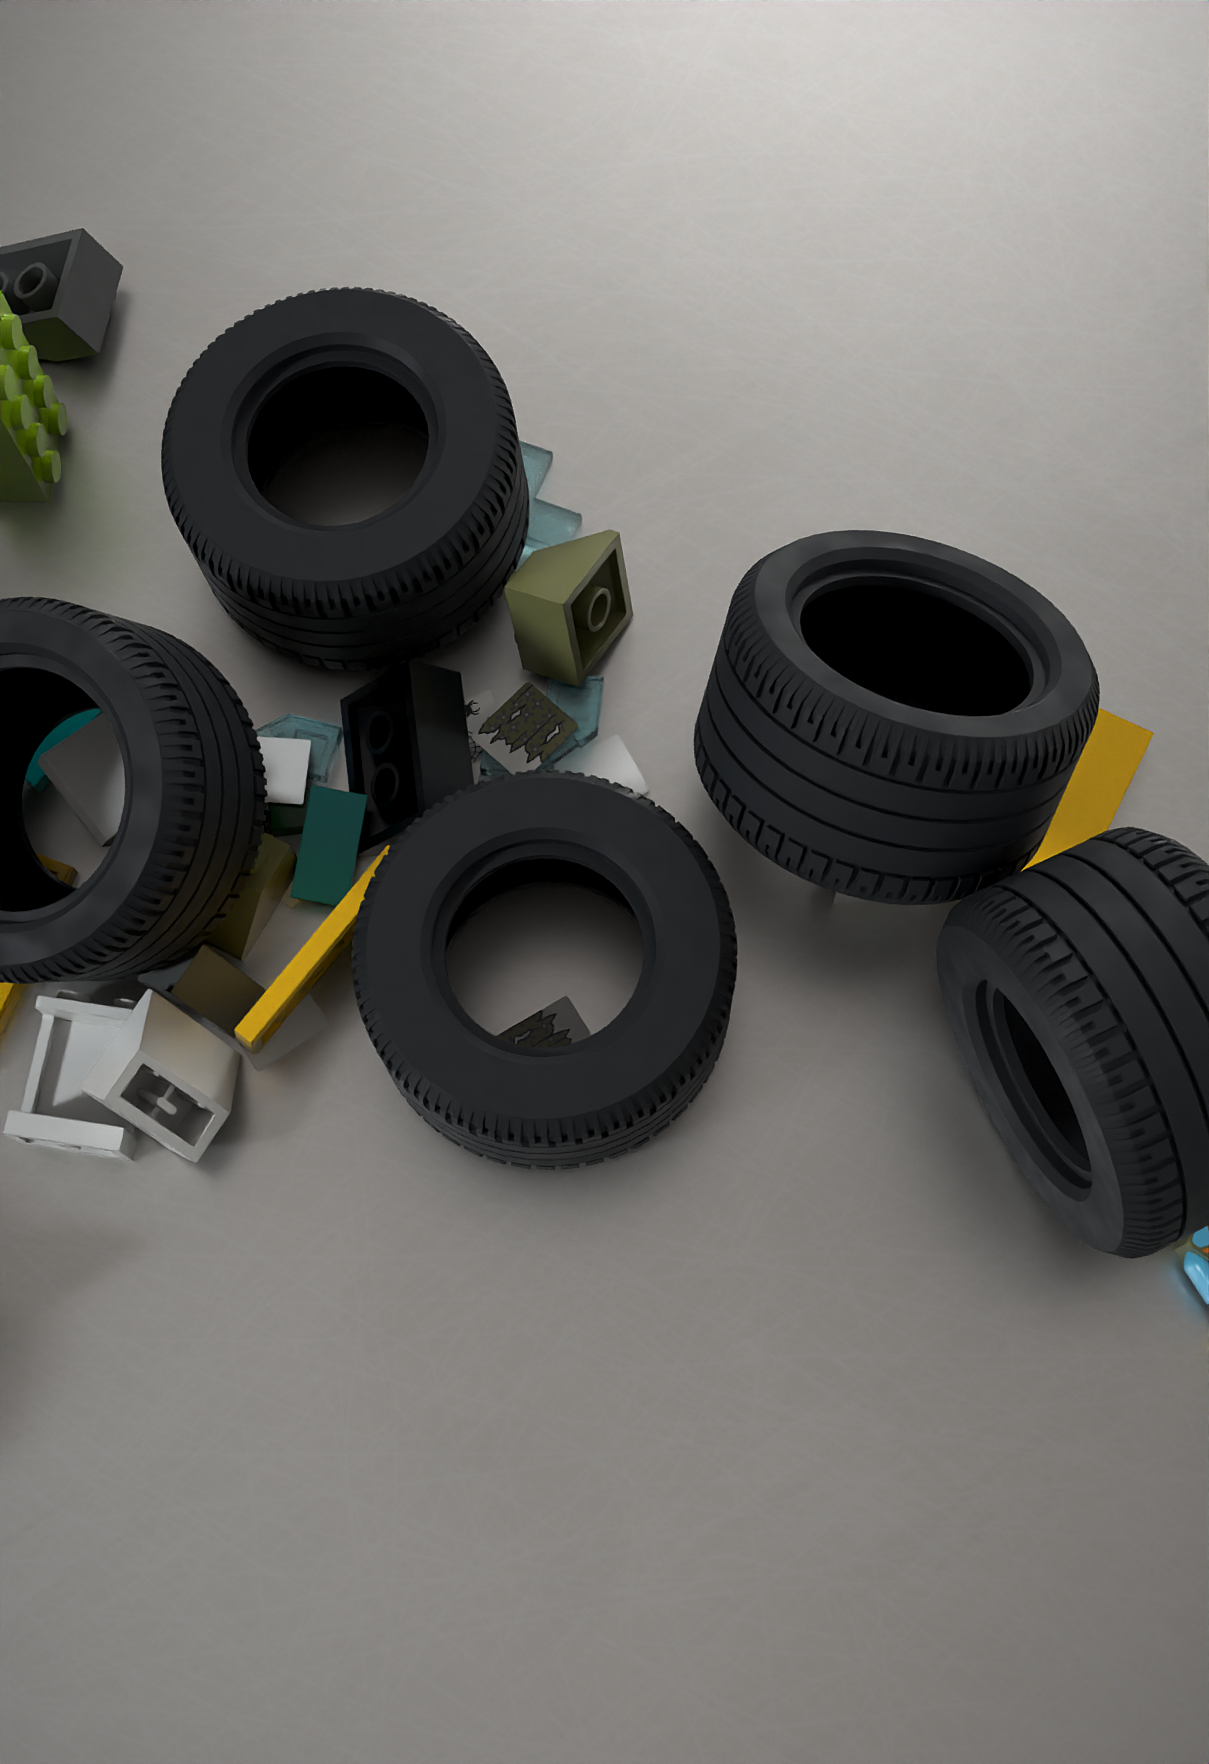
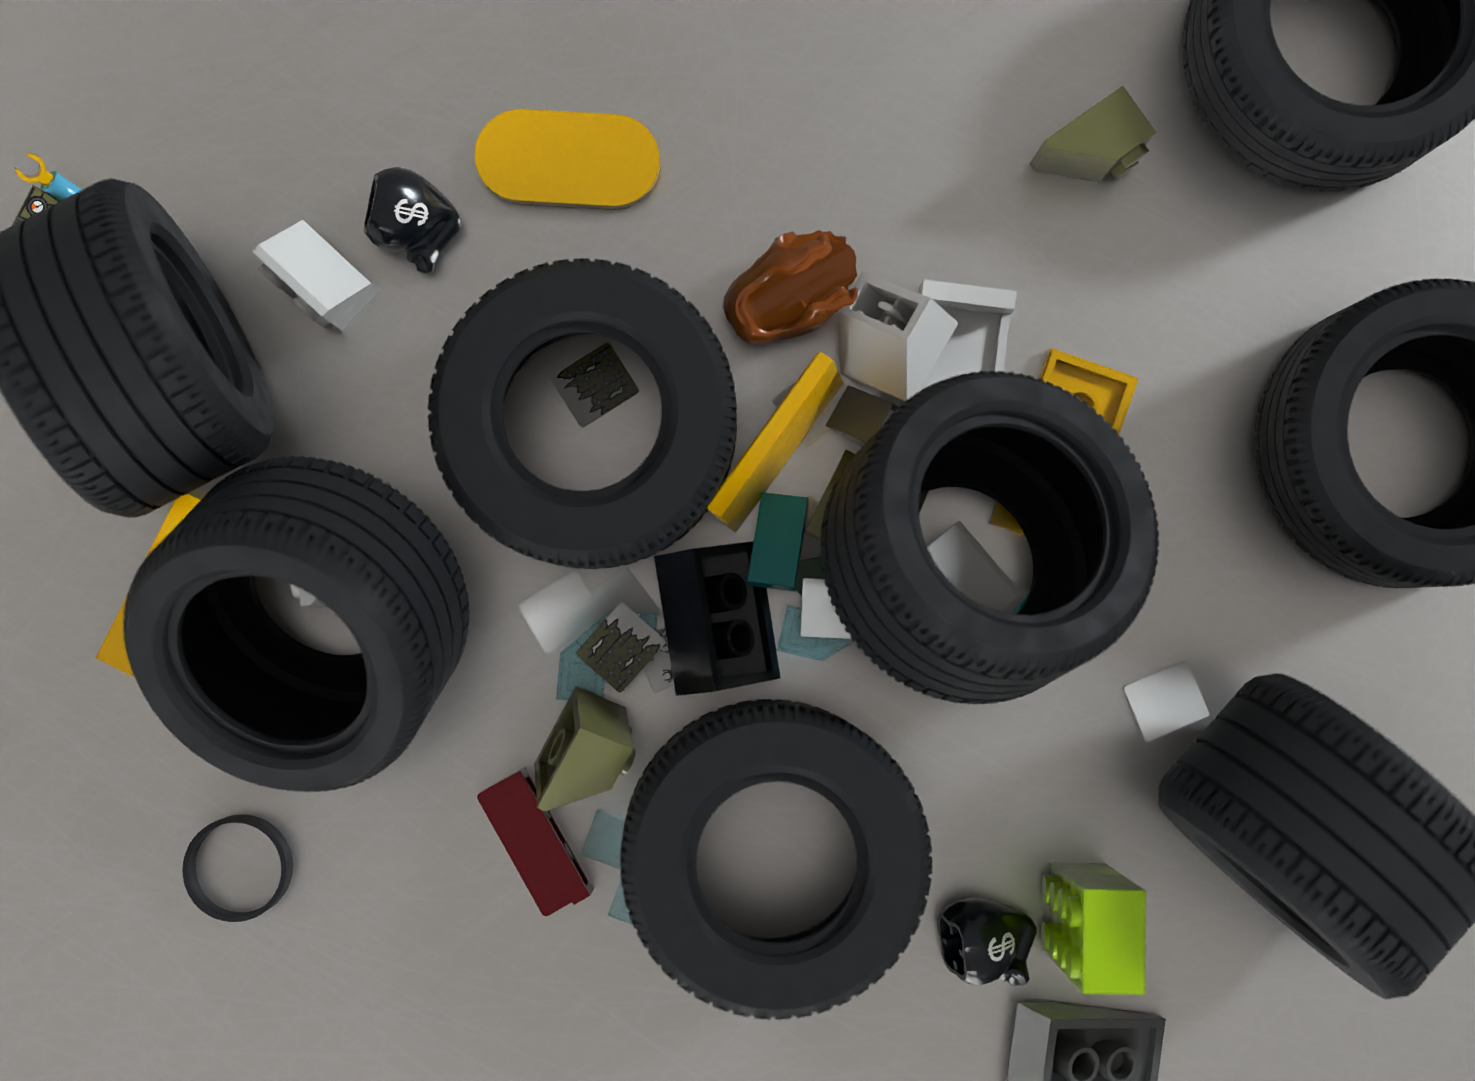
camera: 175 degrees right, 15 degrees up
none -> black tyre [182,815,293,922]
none -> white slope [252,220,380,331]
none -> black piece [364,167,461,274]
none -> yellow tile [475,109,660,209]
none -> dark red panel [477,767,594,916]
none -> dark orange hair [723,230,858,345]
none -> black piece [937,898,1037,986]

